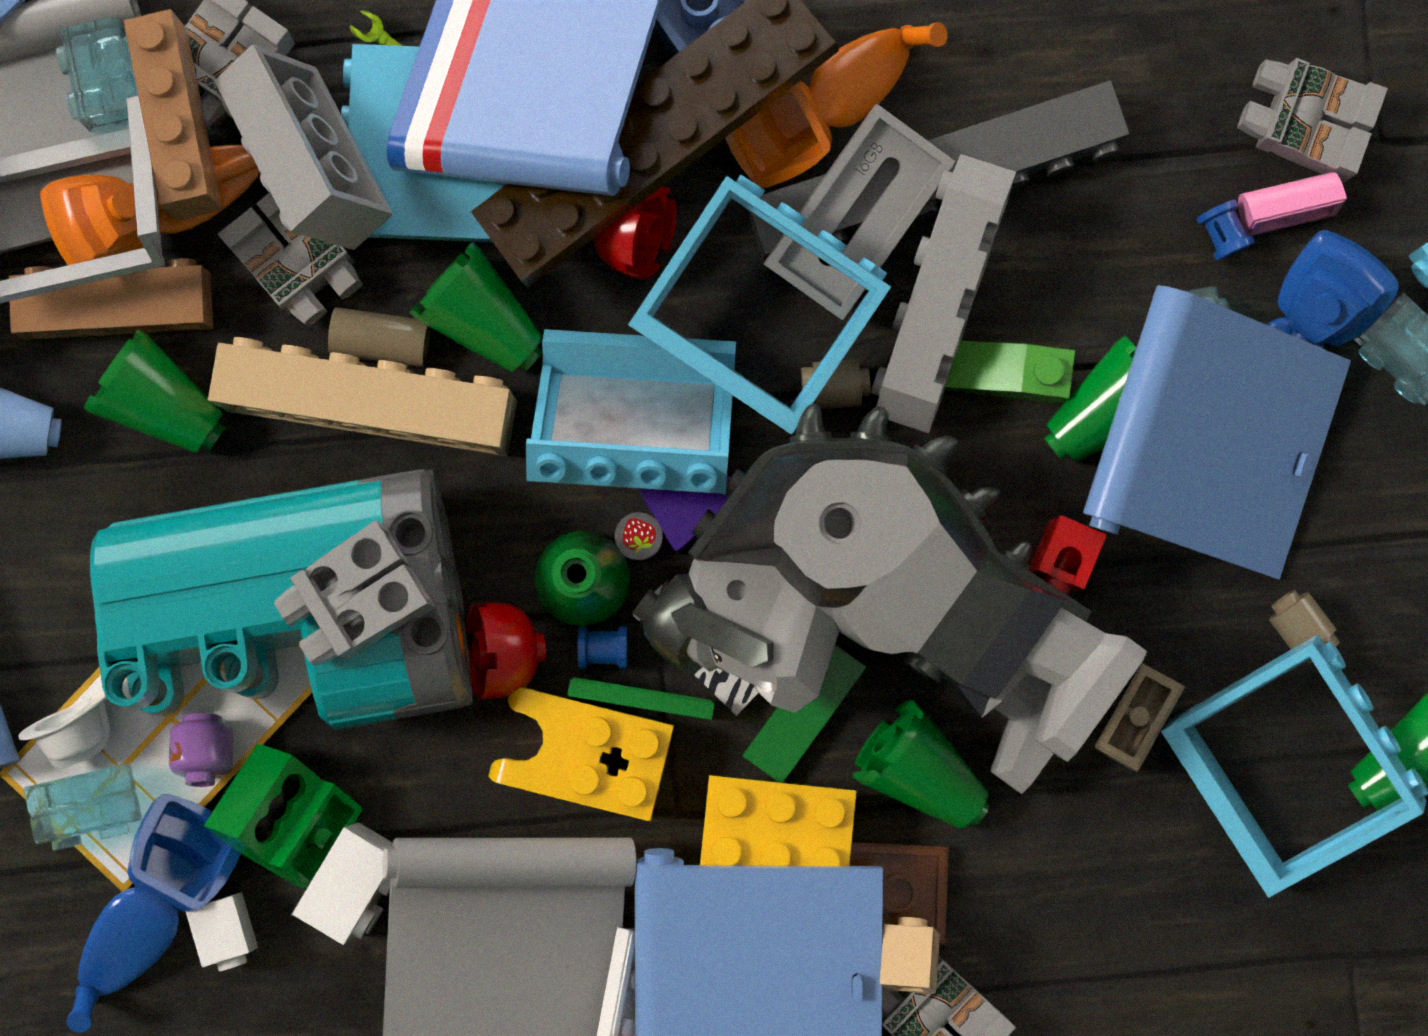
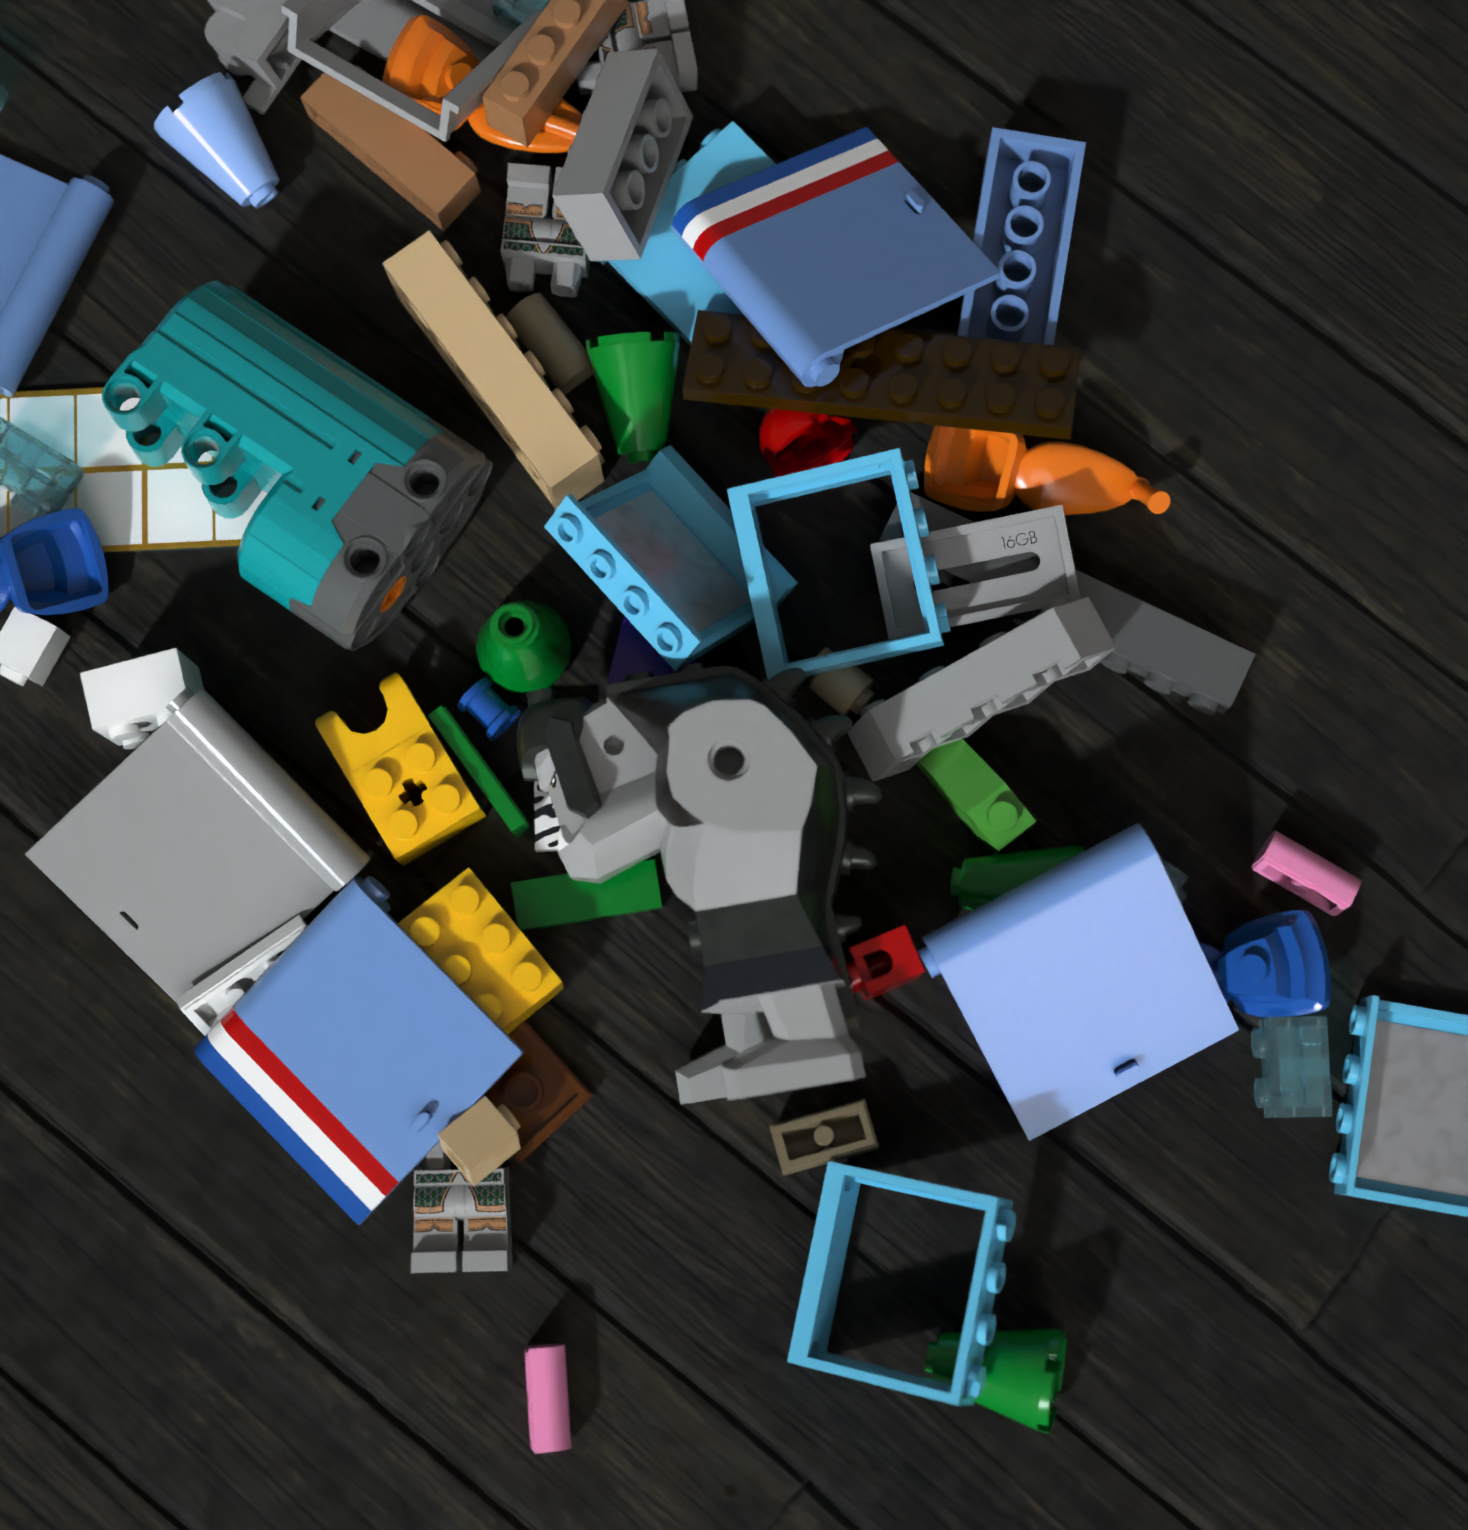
camera: 45 degrees right, 5 degrees down
white piece [18,686,111,769] -> none
green cone [84,329,226,453] -> none
medium lavender head [169,713,234,787] -> none
green piece [204,743,363,890] -> none
light grey hips [274,520,436,666] -> none
lime hand [350,11,402,46] -> none
red cylinder [466,603,546,699] -> none
tile [615,512,663,561] -> none
green cone [853,700,989,829] -> none
blue bush [1196,200,1256,261] -> none
light grey hips [1237,58,1388,183] -> none
dark tan brick [1269,590,1340,664] -> none

